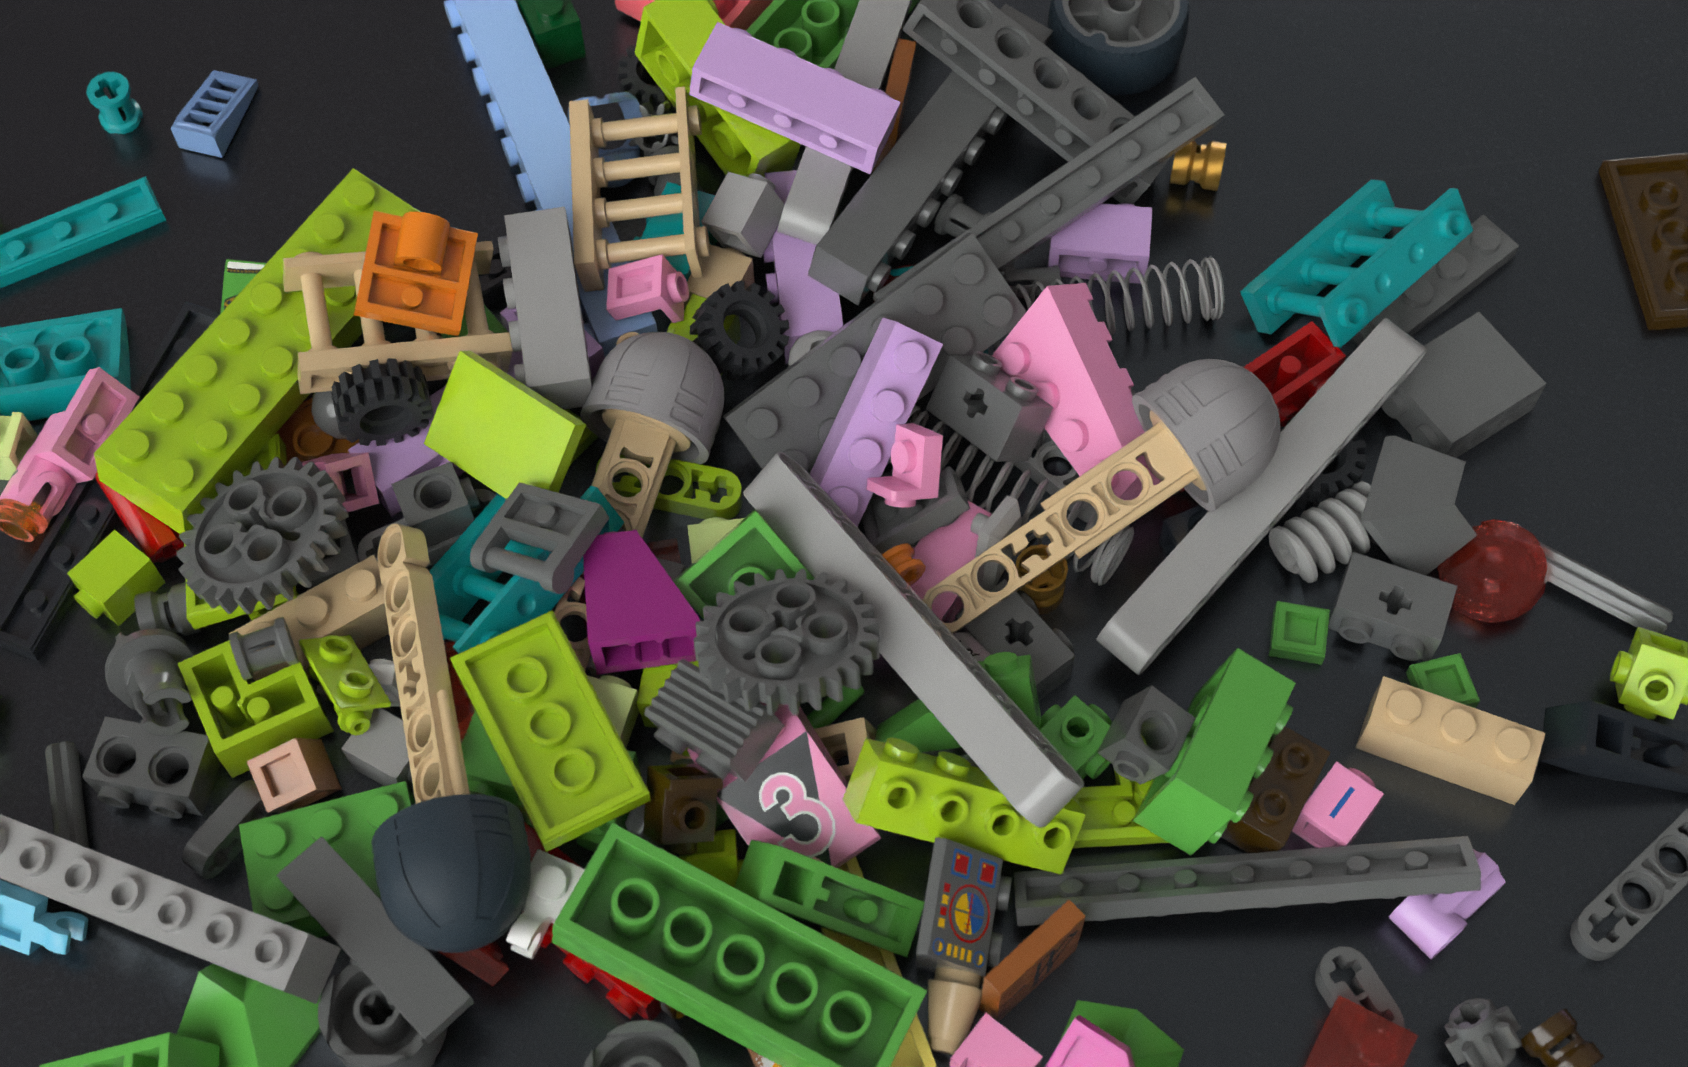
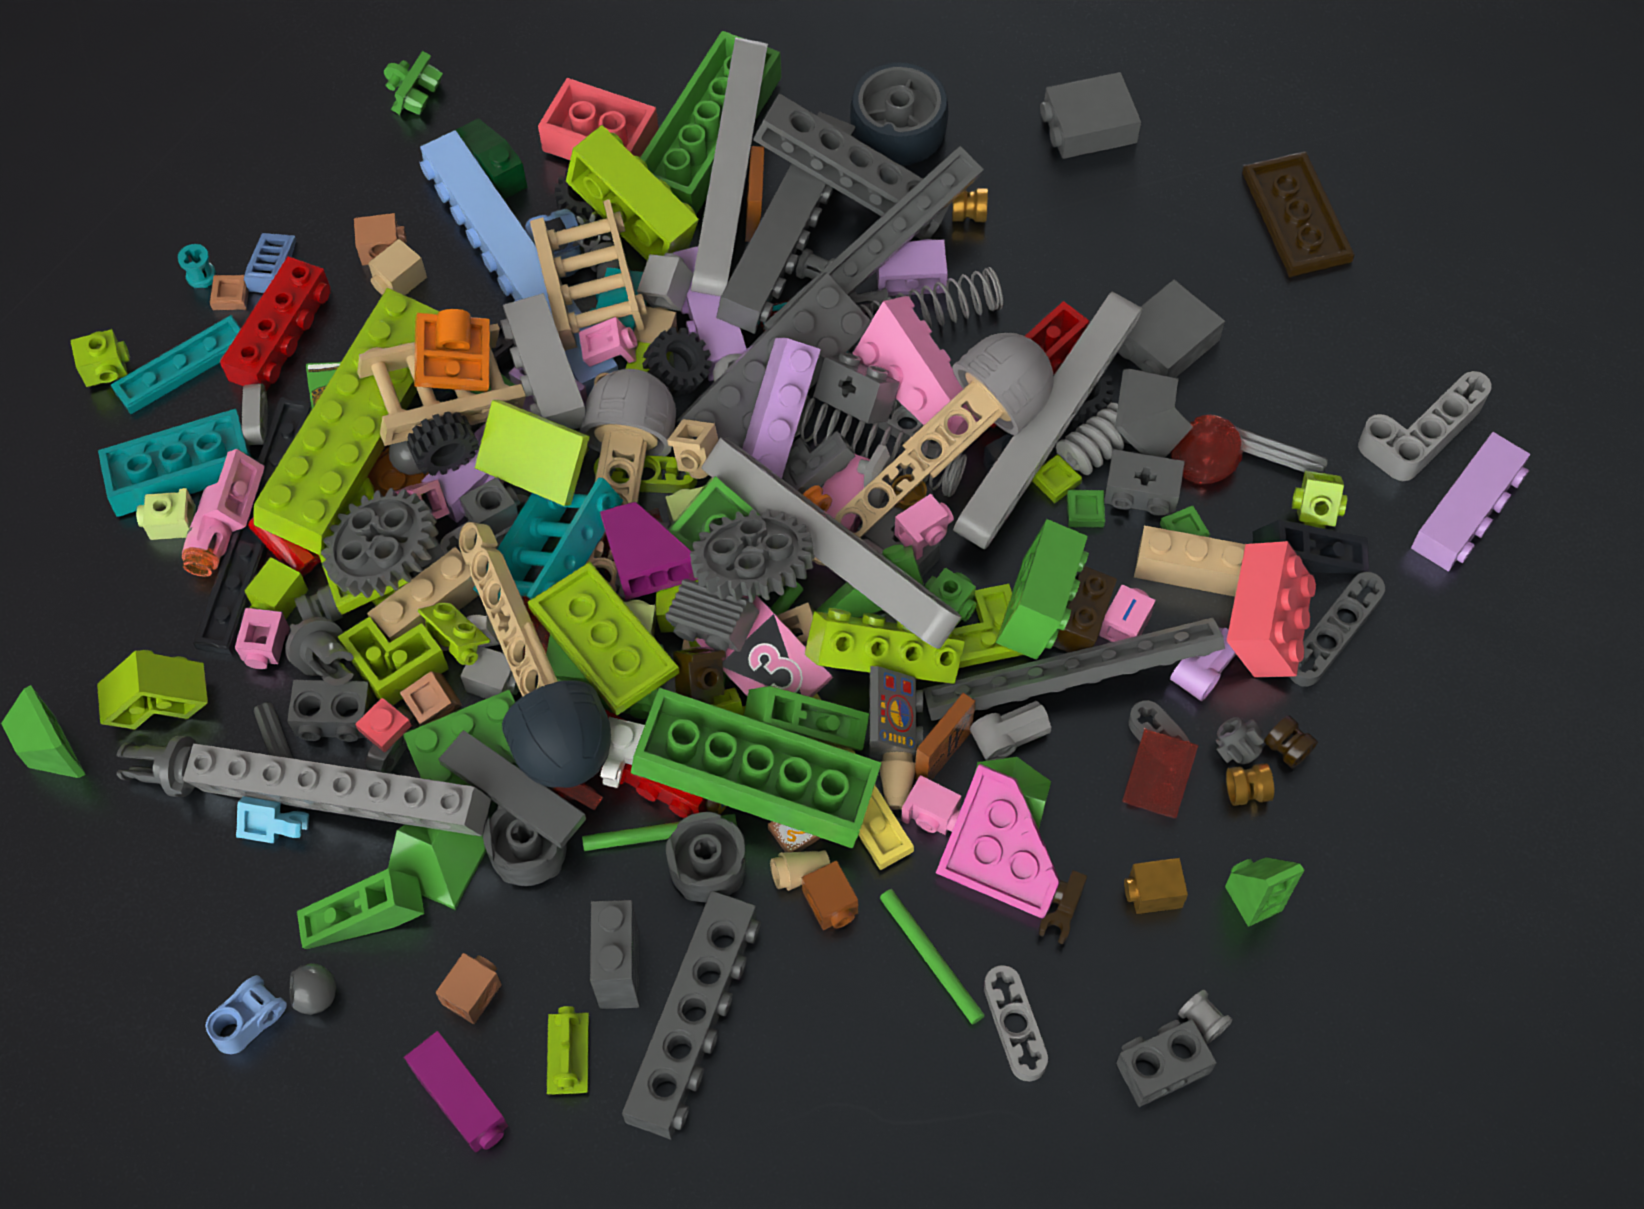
camera: 10 degrees left, 0 degrees up
dark grey bush [229,617,299,681] -> none
dark grey plate [470,482,609,594] -> none
lavender brick [689,22,900,174] -> none
bright pink bracket [866,423,943,508] -> none
dark grey brick [1097,686,1195,785] -> none
teal fence [1240,180,1473,348] -> none
dark grey plate [1352,215,1520,345] -> none
none -> nougat tile [210,275,249,310]
none -> red brick [220,256,331,391]
none -> bright pink brick [235,608,290,669]
none -> light grey beam [242,384,268,446]
none -> nougat brick [354,213,407,265]
none -> coral plate [355,698,412,753]
none -> tan brick [368,239,427,295]
none -> bright green bar [582,814,737,851]
none -> tan brick [667,419,718,479]
none -> bright pink brick [894,494,954,560]
none -> light grey piece [970,701,1052,761]
none -> lime tile [1032,454,1082,503]
none -> dark grey brick [1040,72,1141,159]
none -> coral brick [1227,541,1316,677]

